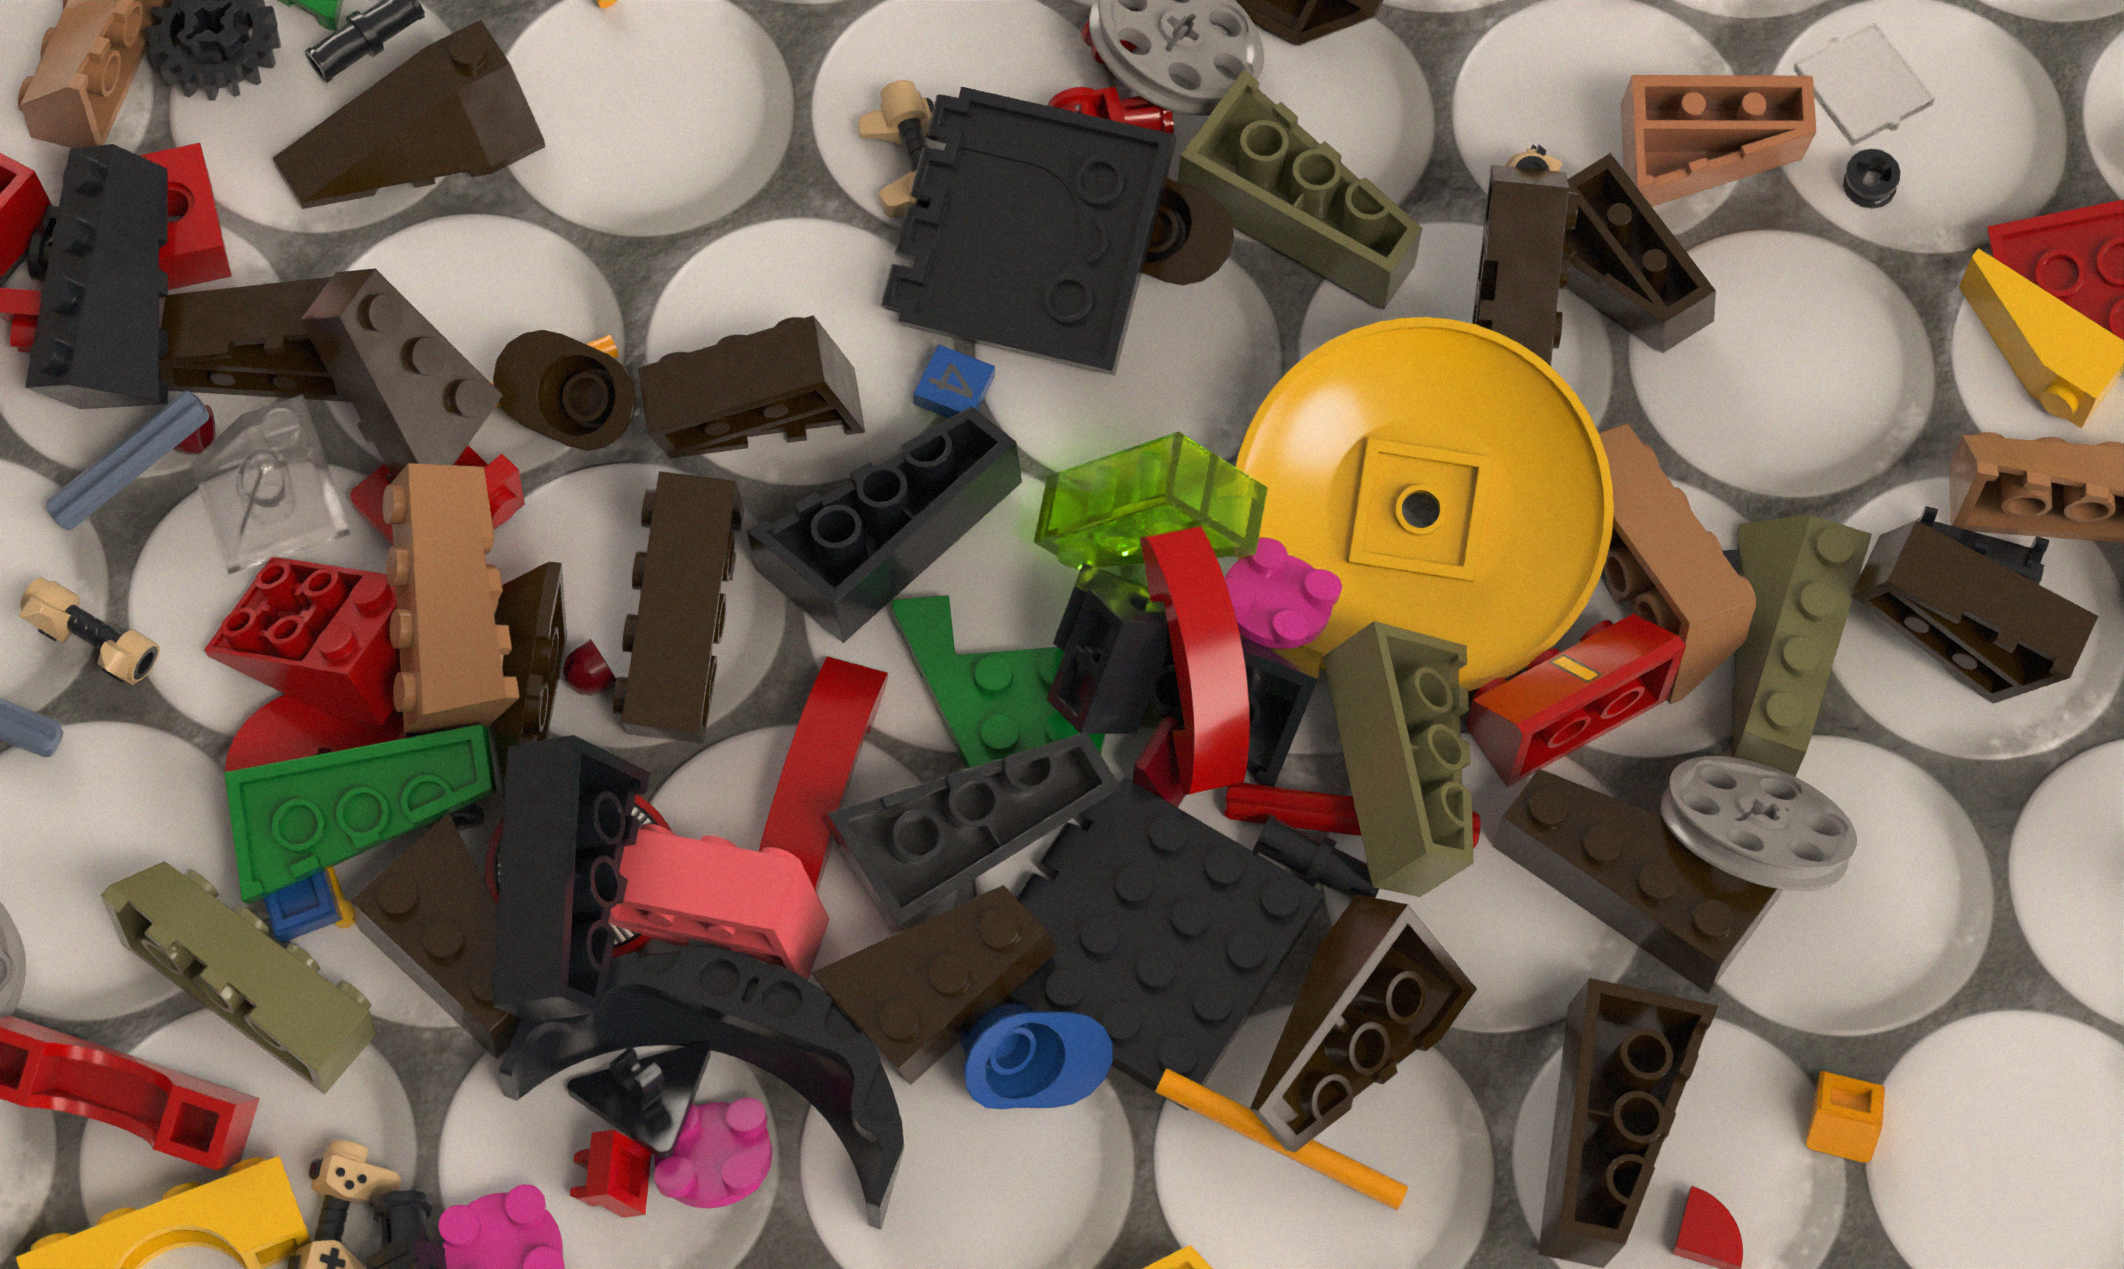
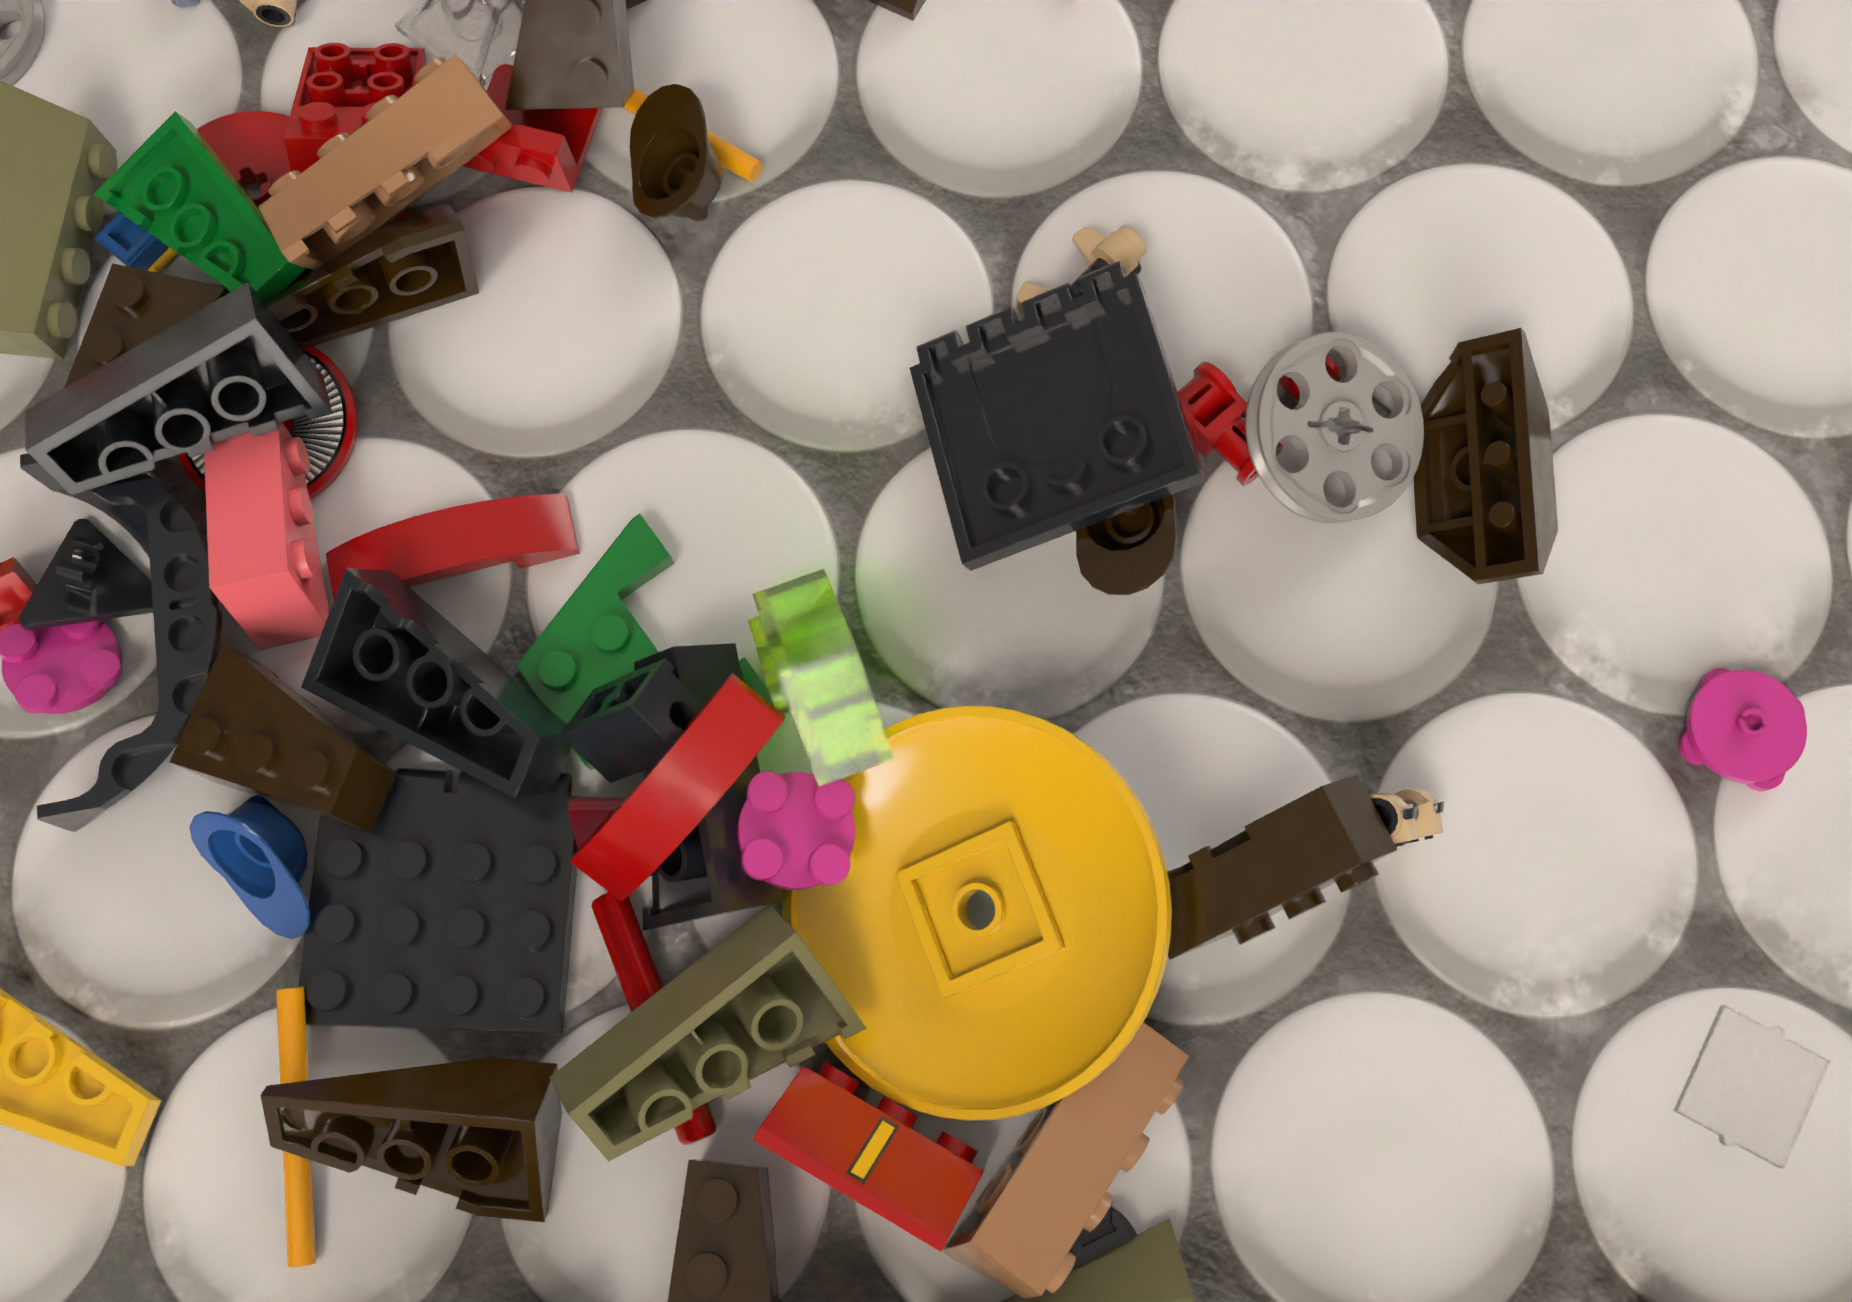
camera: 70 degrees right, 10 degrees up
dark red hinge [563,639,617,696] -> none
dark brown wedge [613,471,745,744] -> none
dark brown wedge [638,315,866,459] -> none
black wedge [746,406,1022,643] -> none
blue tile [914,344,995,418] -> none
olive wedge [1178,69,1423,310] -> none
black pin [1252,814,1380,899] -> none
dark brown wedge [1563,153,1716,353] -> none
nougat wedge [1621,75,1816,207] -> none
black bush [1843,149,1901,209] -> none

